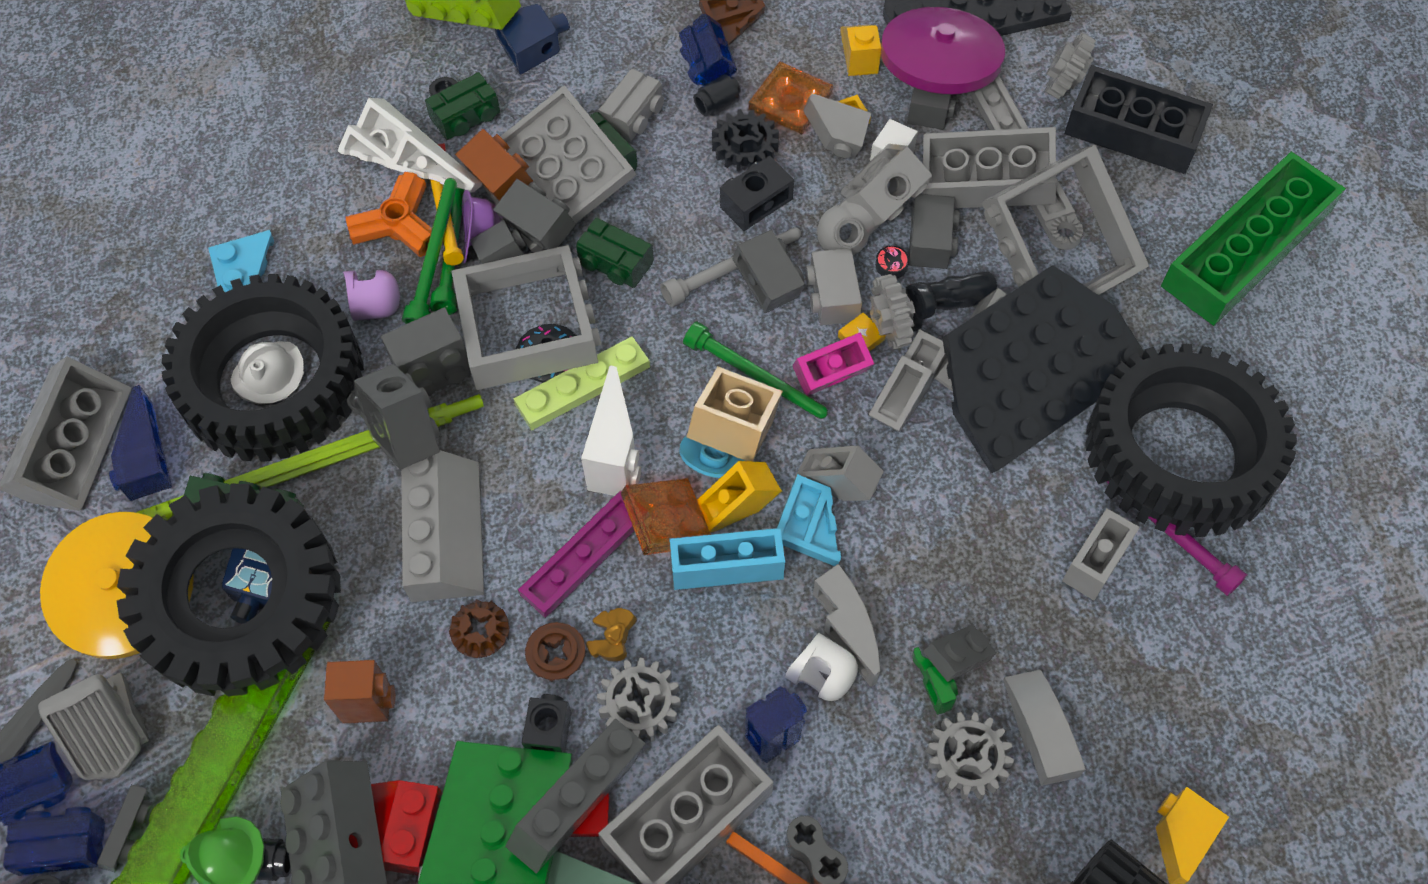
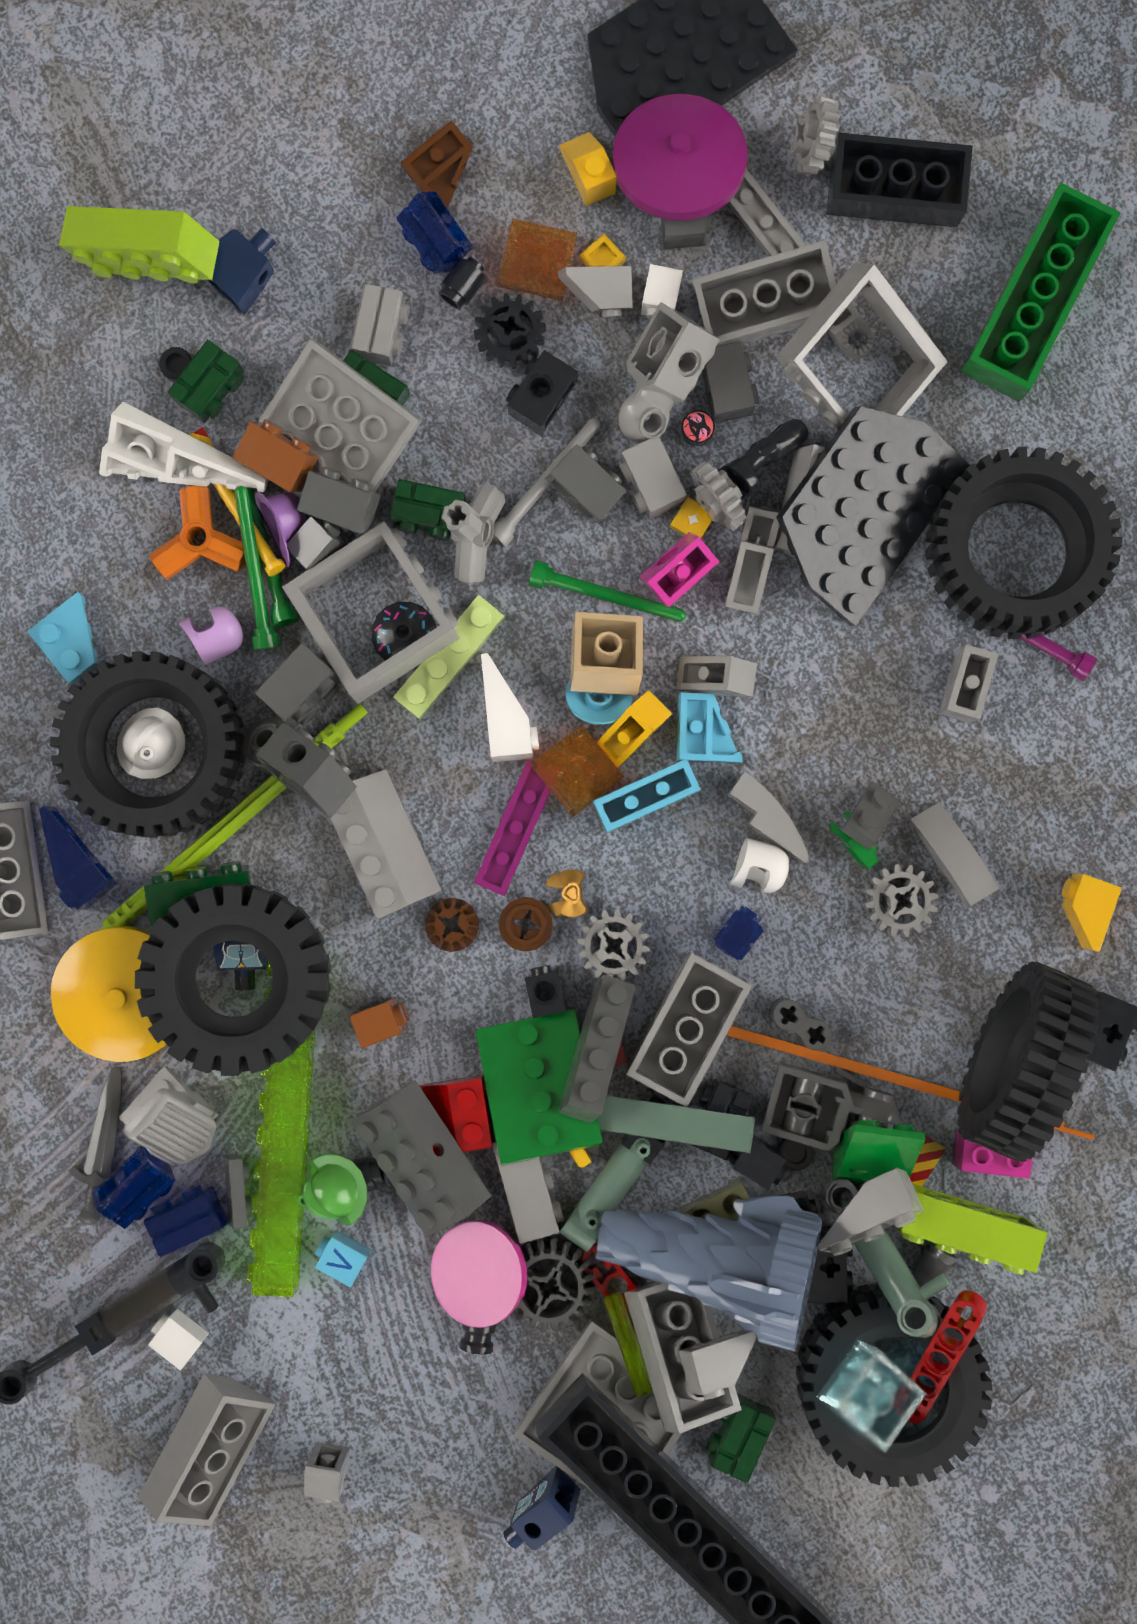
camera: 20 degrees left, 25 degrees up
none -> light grey piece [441,484,506,583]

